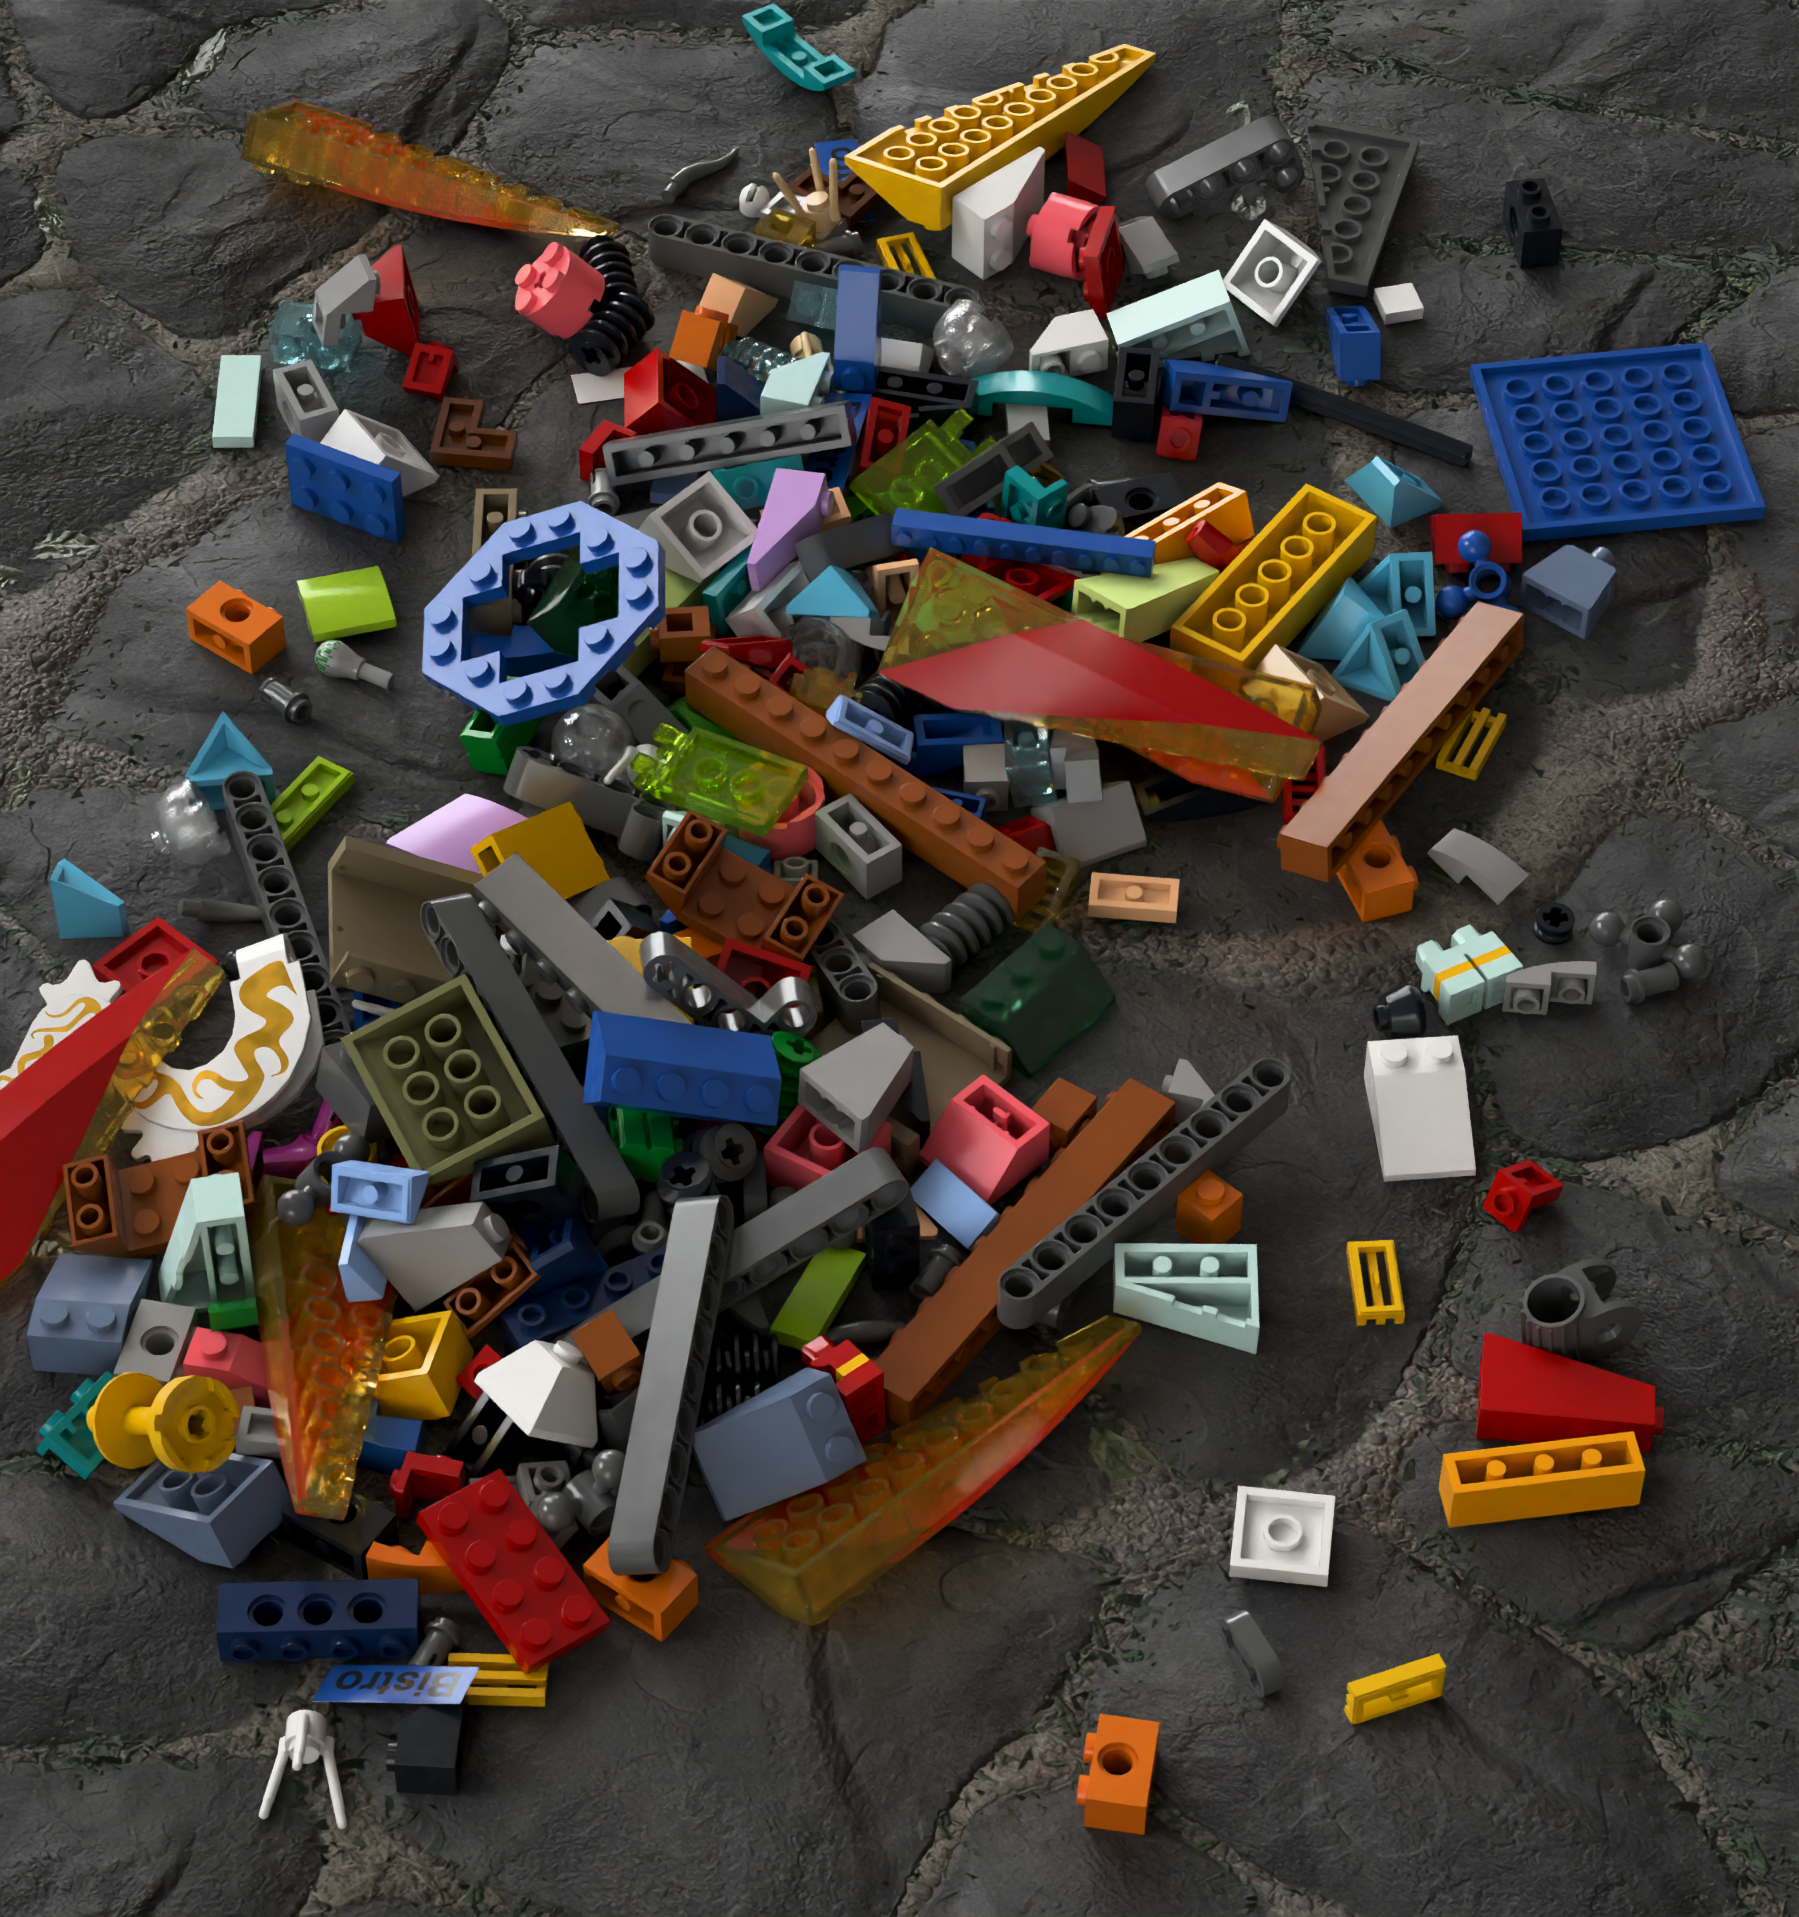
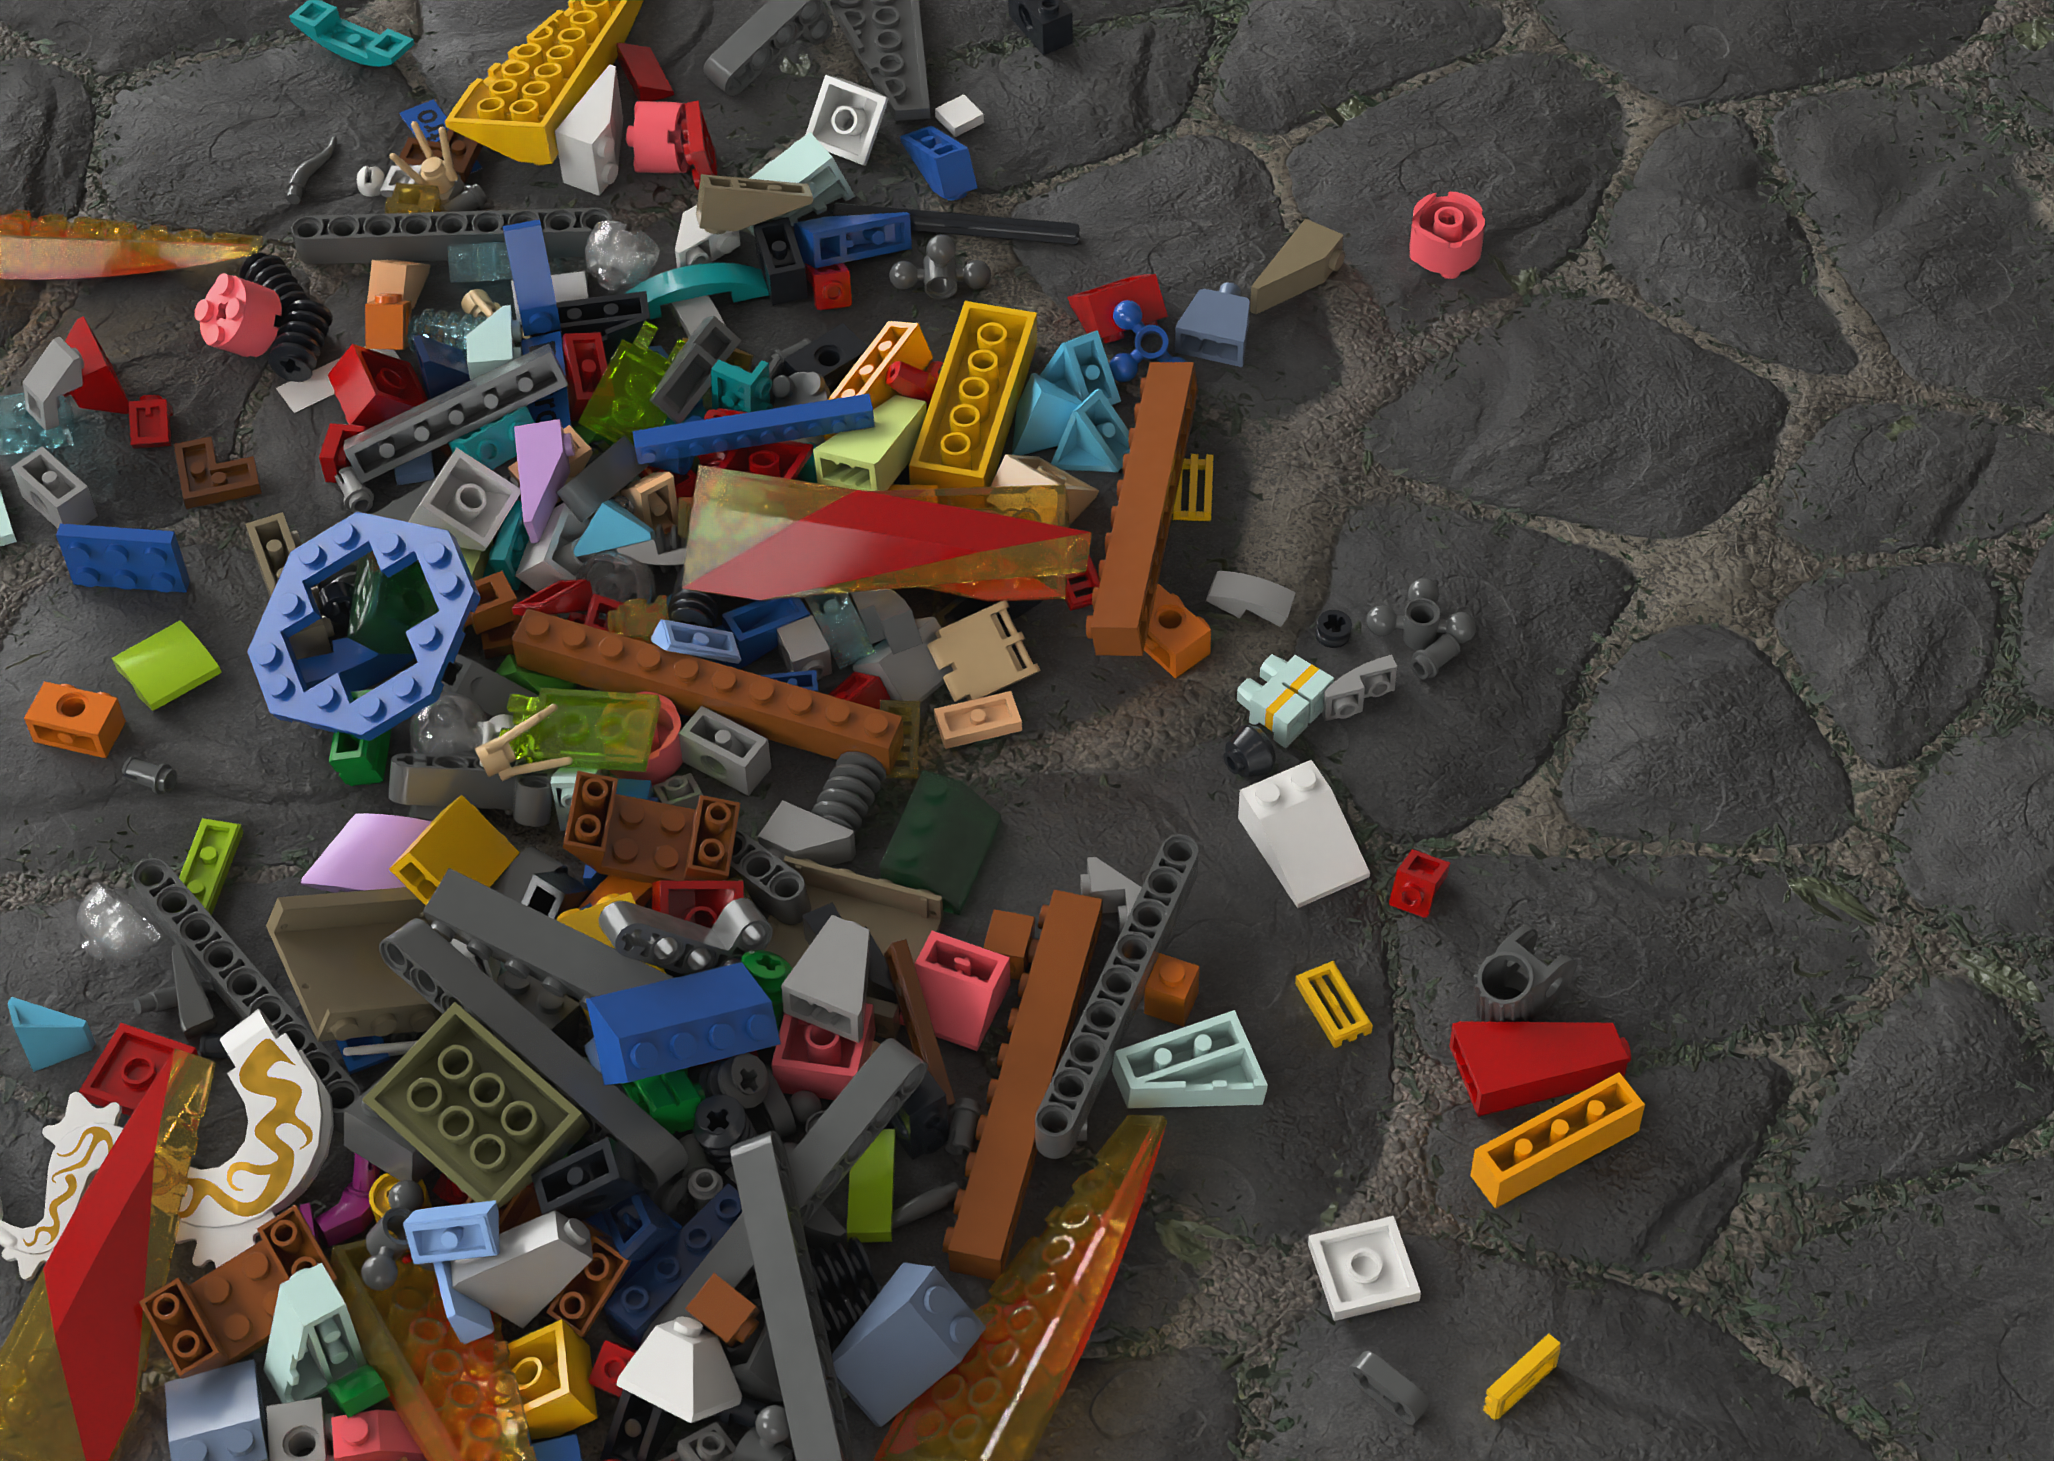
camera: 20 degrees left, 5 degrees up
medium azure slope [185,711,276,812] -> none
light grey piece [314,640,395,689] -> none
white slope [320,409,440,497] -> none
red hips [801,1335,886,1445] -> none
yellow tile [876,232,936,279] -> none
light blue tile [910,1159,1001,1251] -> none
light grey slope [1118,216,1180,279] -> none
medium azure slope [1344,455,1443,529] -> none
blue plate [1470,343,1766,542] -> none
none -> dark grey slope [171,943,218,1040]
none -> tan plant [475,704,573,782]
none -> dark tan slope [696,174,813,234]
none -> reddish brown tile [884,939,955,1111]
none -> dark grey piece [889,235,991,300]
none -> tan plate [927,600,1041,702]
none -> dark tan slope [1250,218,1345,314]

